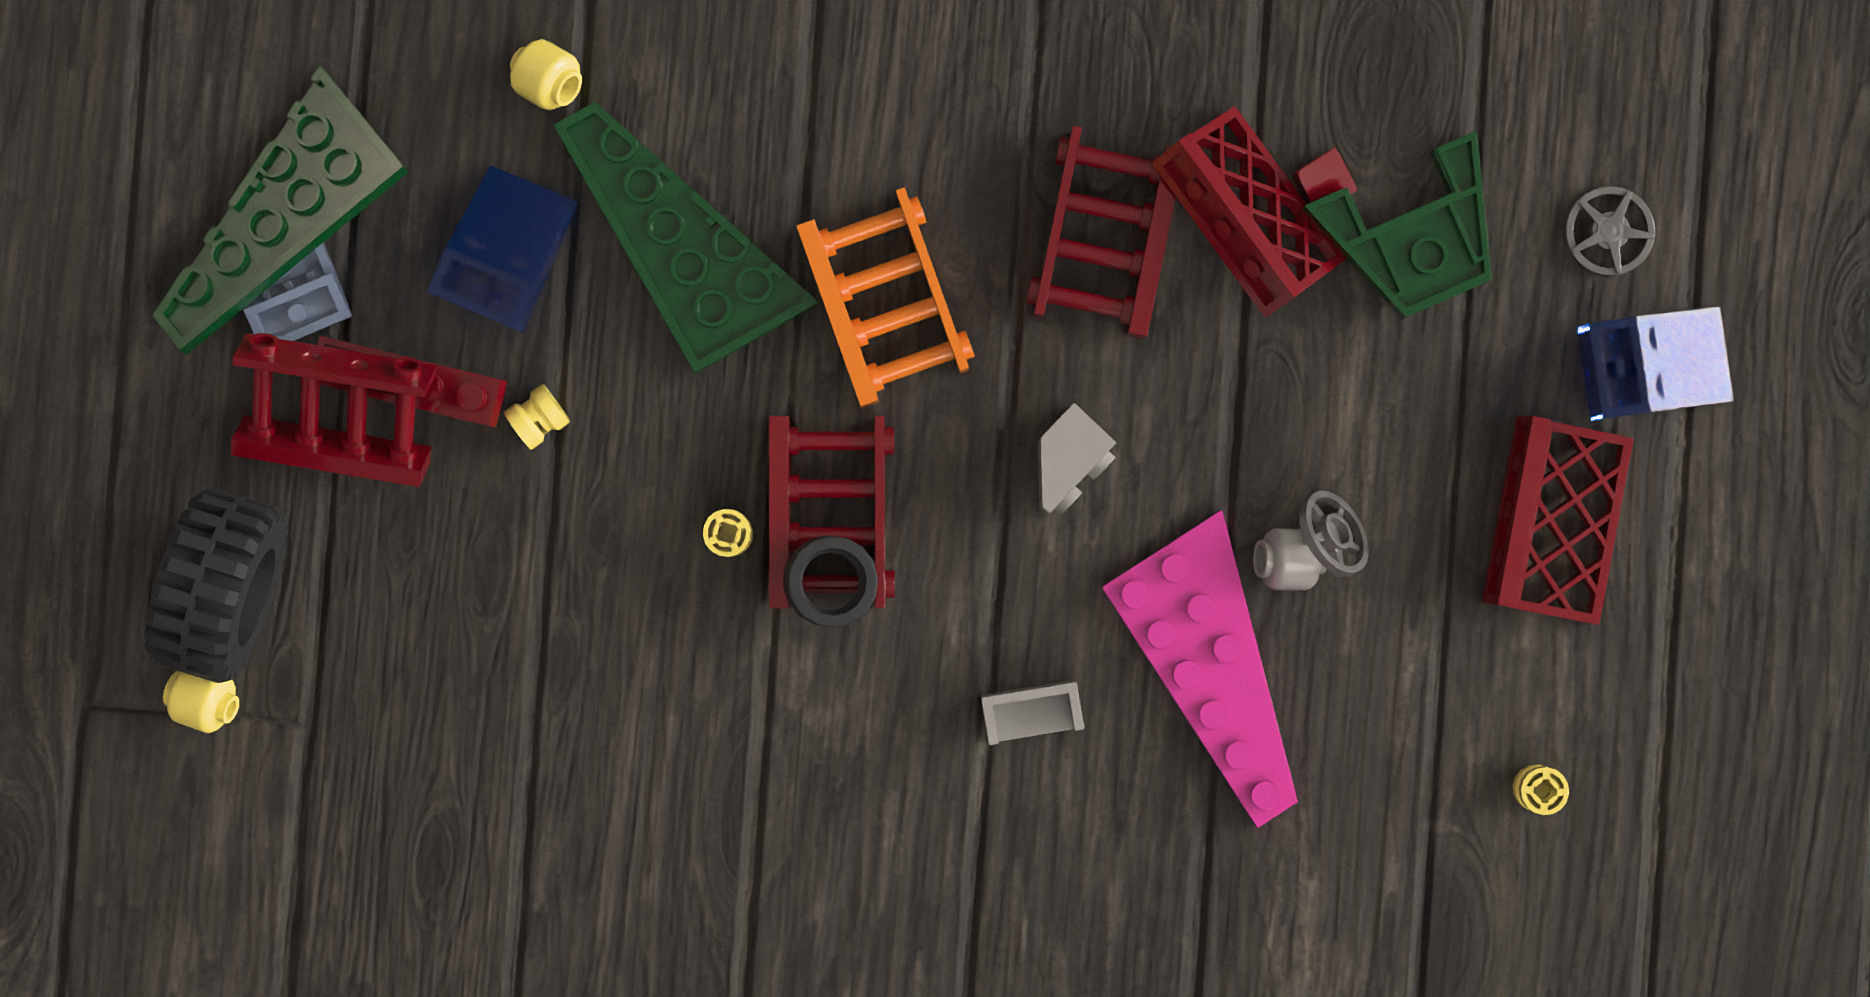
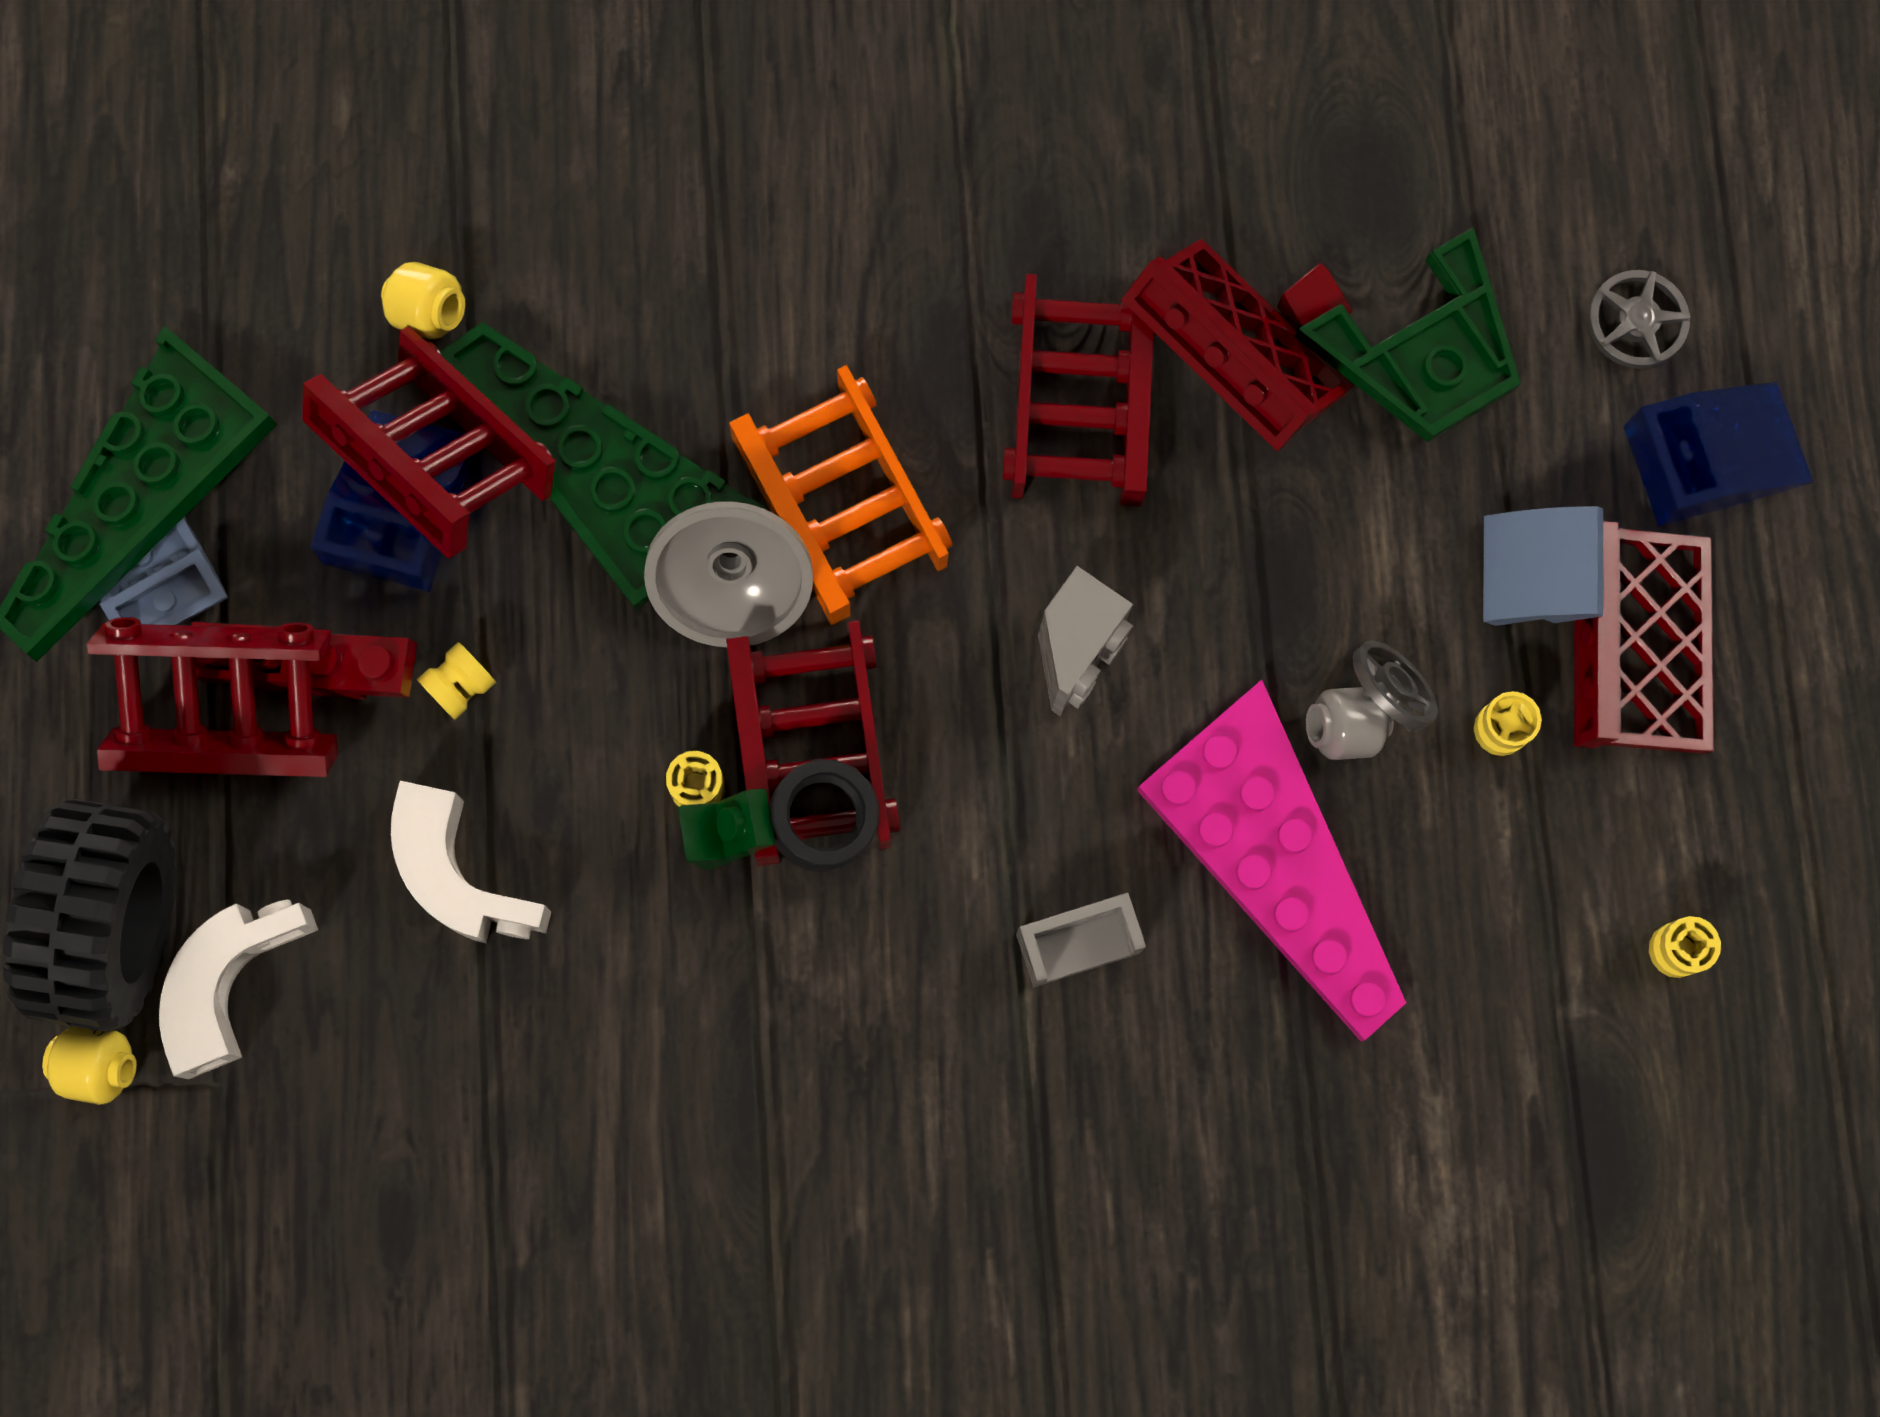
camera: 15 degrees left, 10 degrees down
none -> white arch [159,900,318,1079]
none -> dark red fence [302,326,556,559]
none -> white arch [391,781,551,943]
none -> light grey dish [644,502,813,647]
none -> dark green slope [678,789,776,870]
none -> light yellow wheel [1474,691,1542,756]
none -> sand blue slope [1483,506,1604,626]

